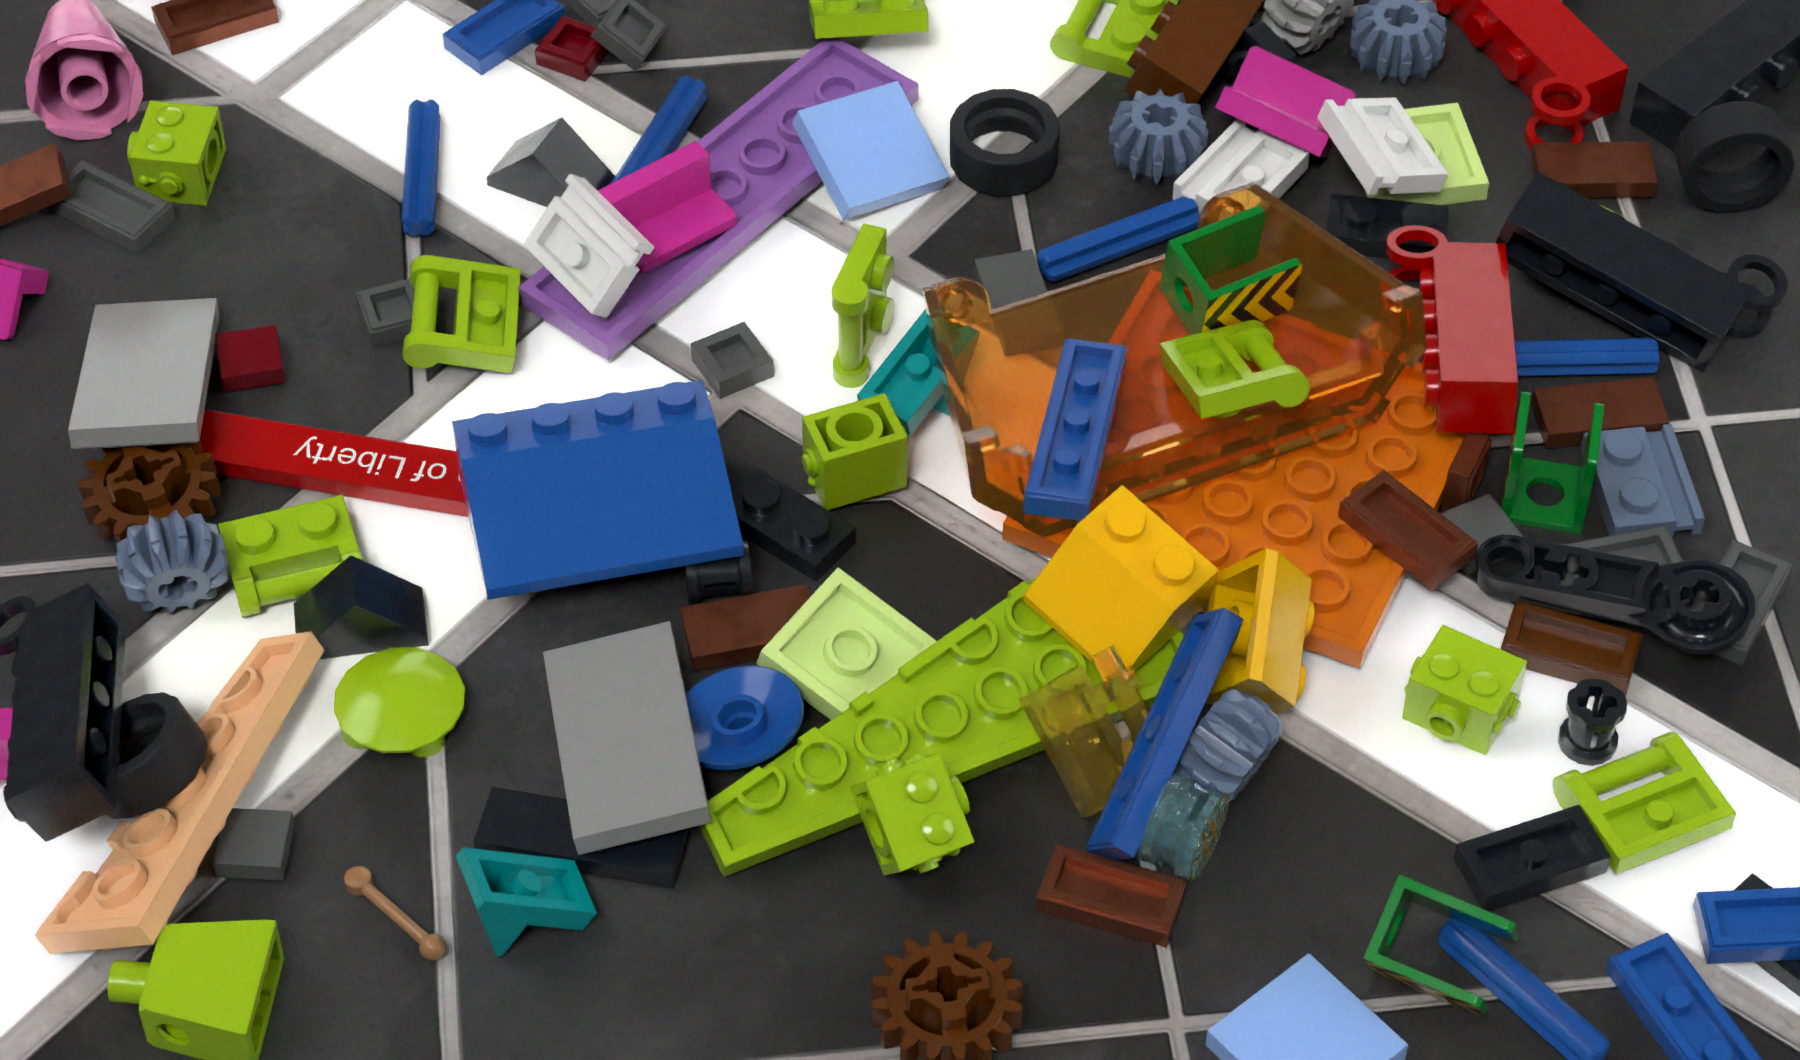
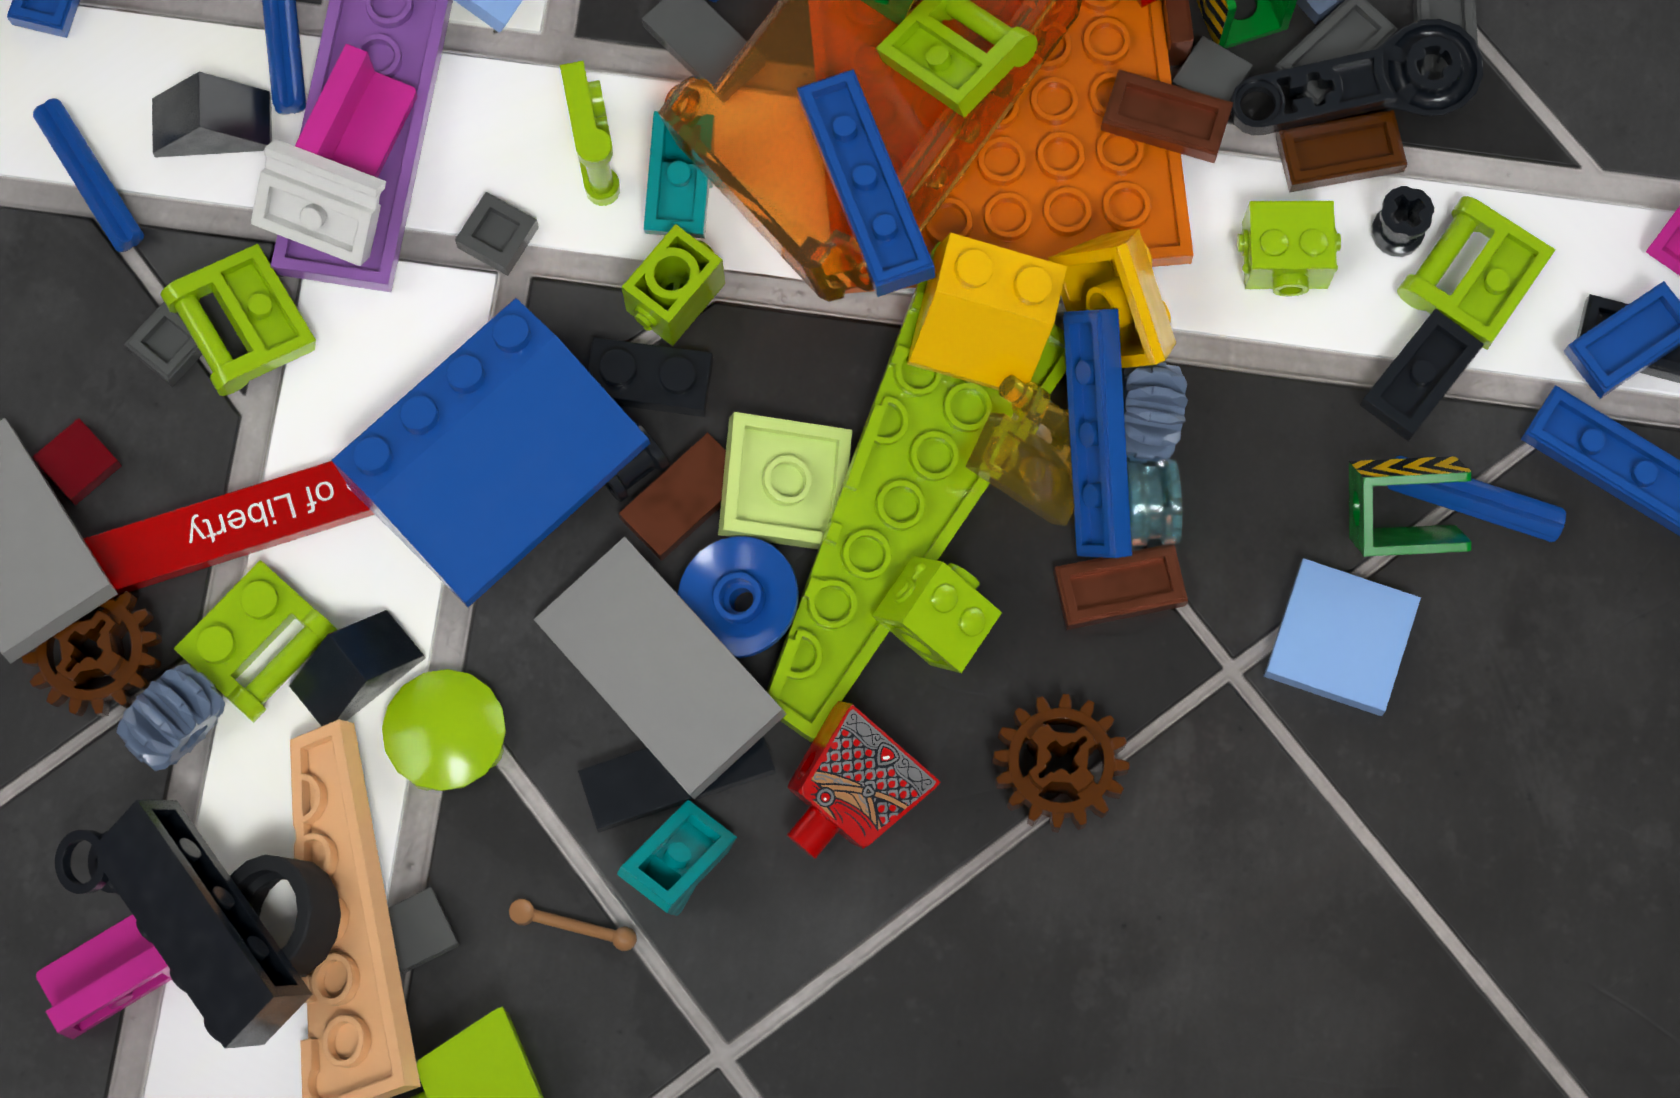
camera: 30 degrees left, 25 degrees up
none -> torso [786,701,940,859]

